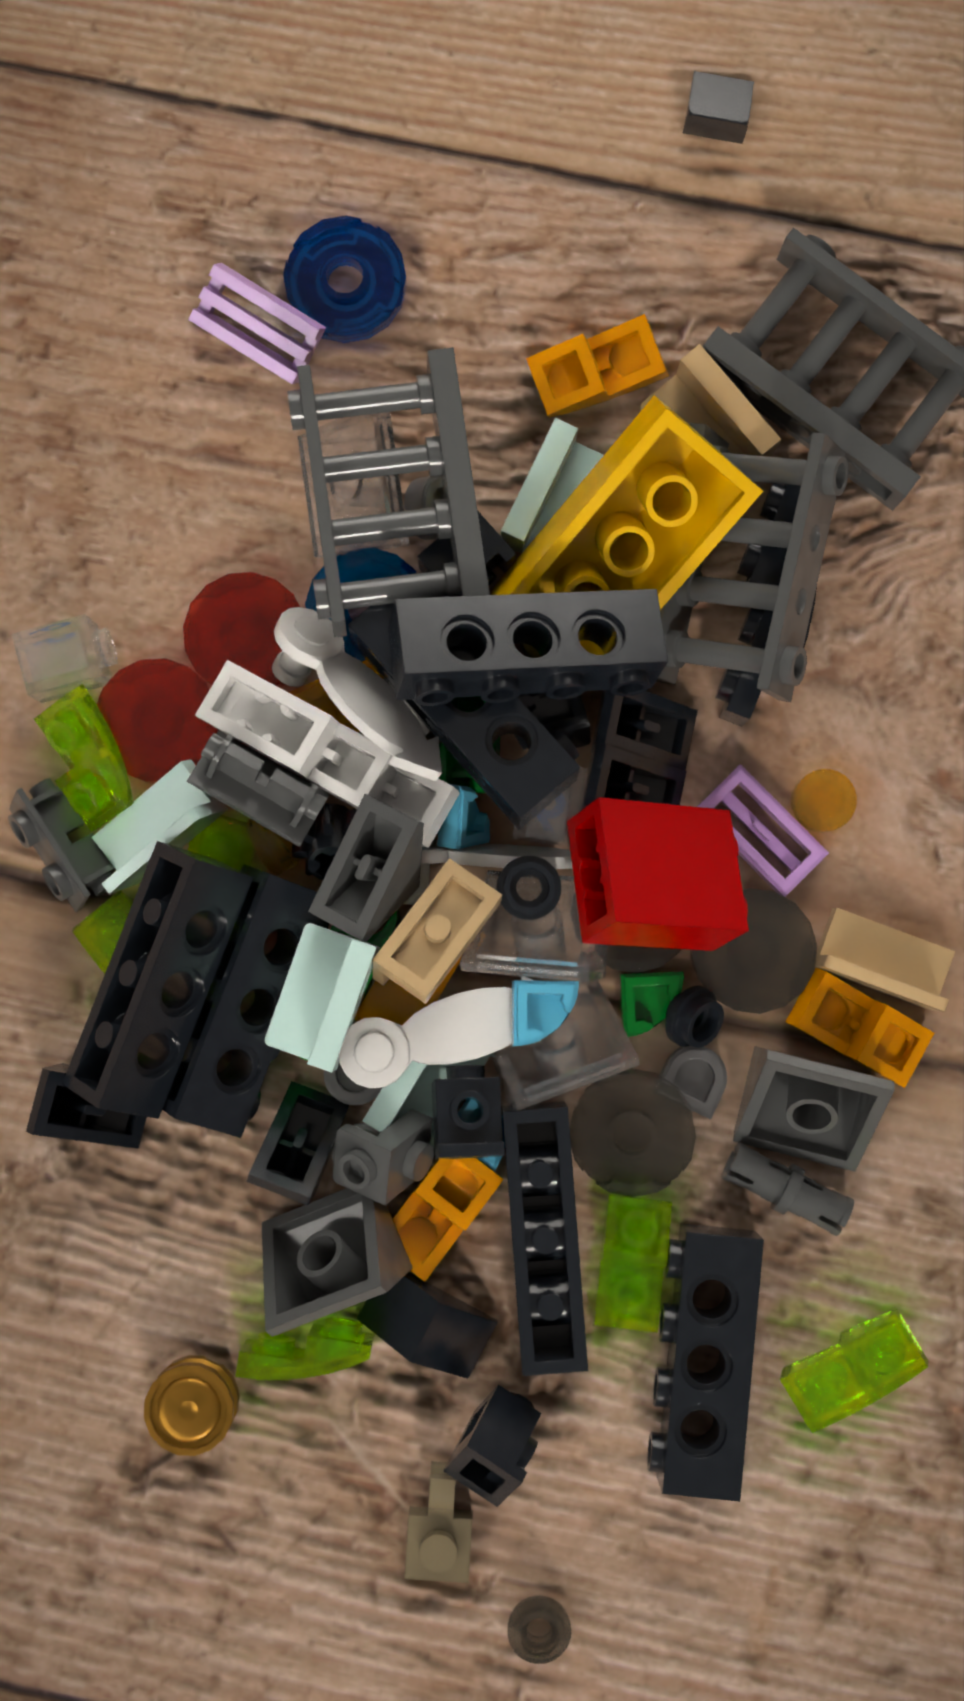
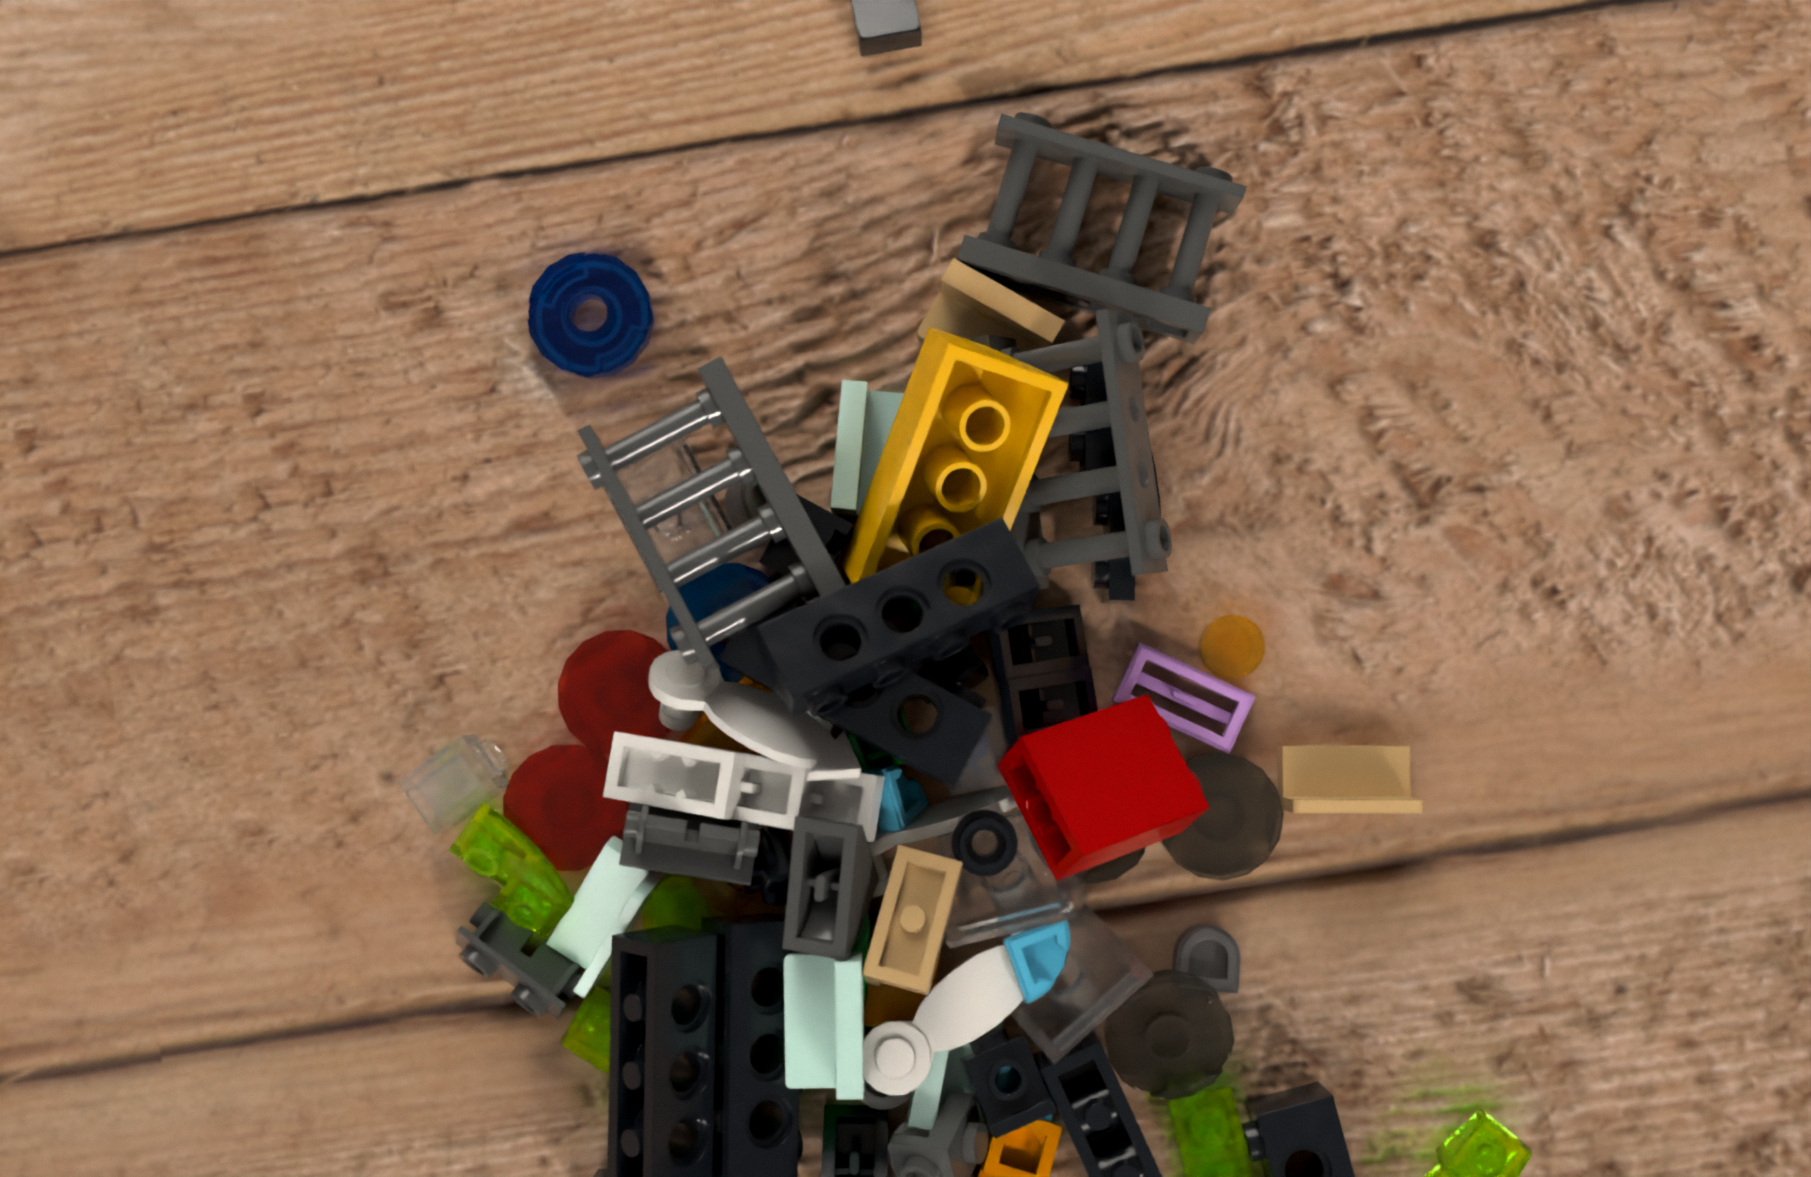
camera: 20 degrees left, 0 degrees up
lavender tile [188,263,326,384] -> none
light orange slope [526,314,669,418] -> none
green tile [619,972,684,1037] -> none
black plate [665,985,724,1048] -> none
dark grey pin [722,1142,854,1236] -> none
dark grey slope [733,1046,894,1172] -> none
light orange slope [785,967,935,1088] -> none

